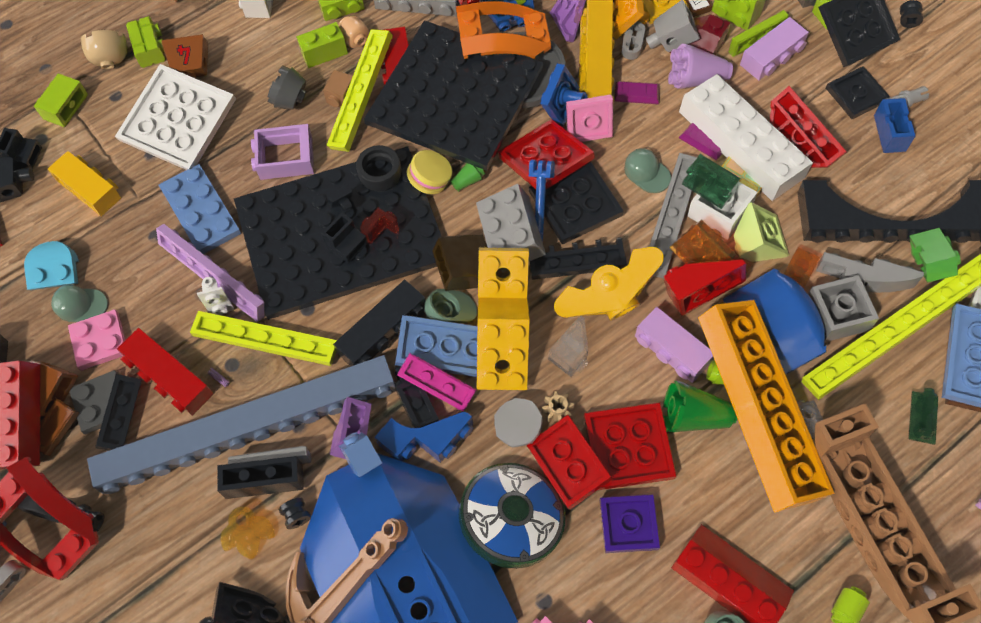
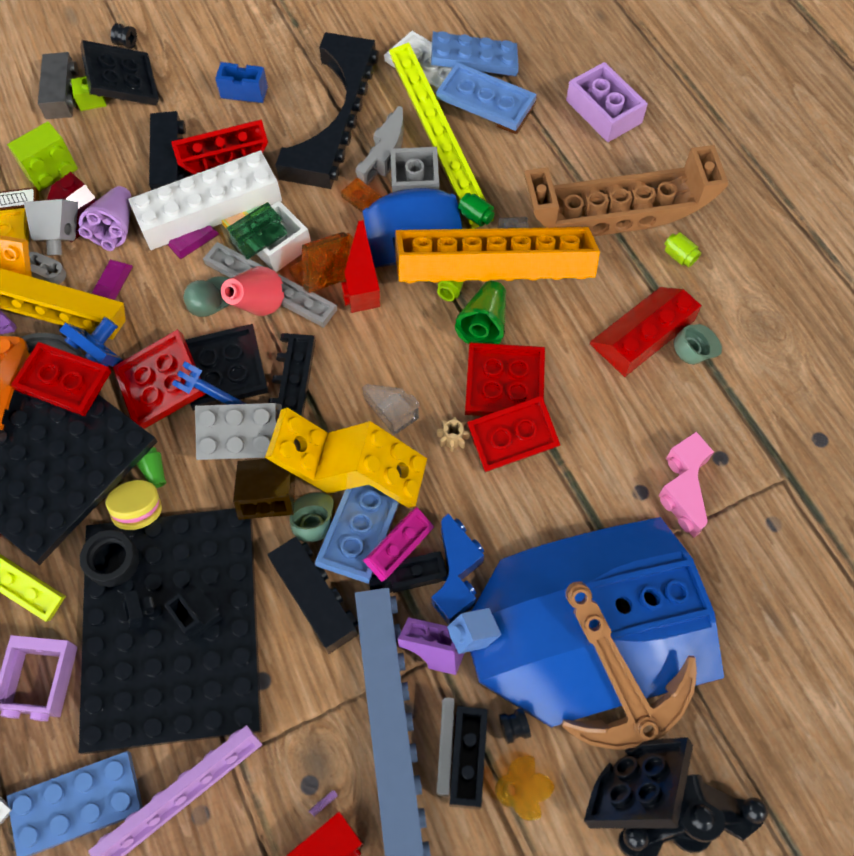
camera: 80 degrees left, 0 degrees up
neon yellow plate [190,311,337,366] -> none
white hinge [197,277,234,315] -> none
clear red bracket [360,207,399,244] -> none
dish [459,463,566,569] -> none
light grey hat [494,398,543,448] -> none
yellow piece [554,247,664,321] -> none
bright pink tile [566,95,613,142] -> none
dark purple plate [600,495,660,553] -> none
lavender brick [635,307,714,383] -> none
lime tile [728,10,788,57] -> none
yellowish green slope [733,202,789,262] -> none
lavender brick [740,17,809,81] -> none
black tile [826,66,890,119] -> none
light grey pin [885,86,929,108] -> none
clear green hinge [908,388,939,445] -> none
bright green brick [910,228,961,283] -> none
none -> red plate [10,342,111,416]
none -> black brick [149,111,186,190]
none -> coral cone [221,266,284,316]
none -> green brick [458,193,495,227]

